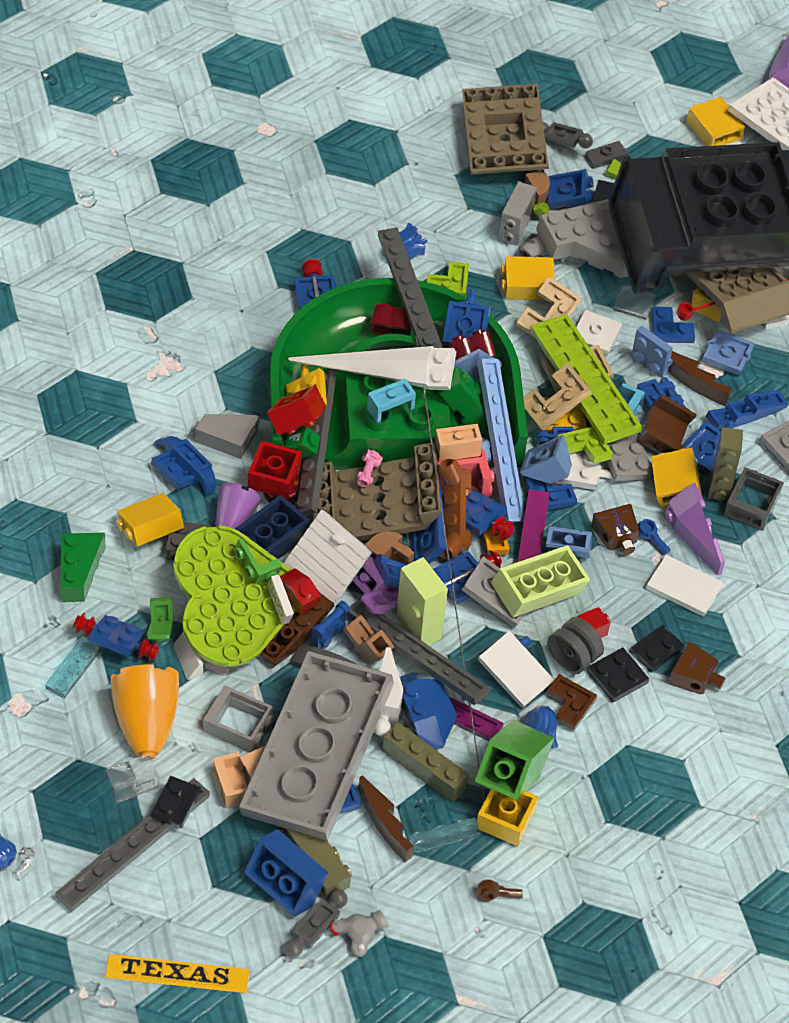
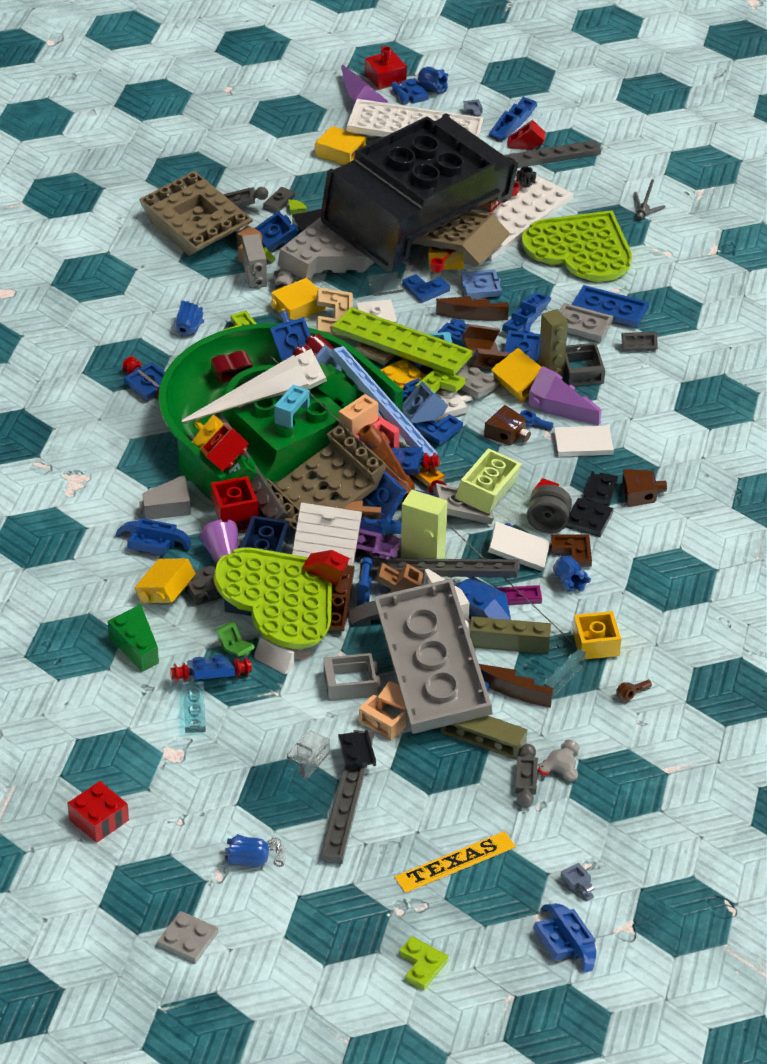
camera: 30 degrees left, 10 degrees down
light orange cylinder [111,665,179,760] -> none
bright green bracket [234,538,282,585] -> none
blue brick [244,829,329,917] -> none
white tile [267,575,294,625] -> none
bright pink bar [356,449,383,487] -> none
dark grey plate [378,227,443,348] -> none
bright green brick [475,720,554,800] -> none
magenta tile [518,490,550,562] -> none
tan plate [524,363,592,431] -> none
medium blue brick [546,526,592,559] -> none
medium blue plate [631,325,673,378] -> none

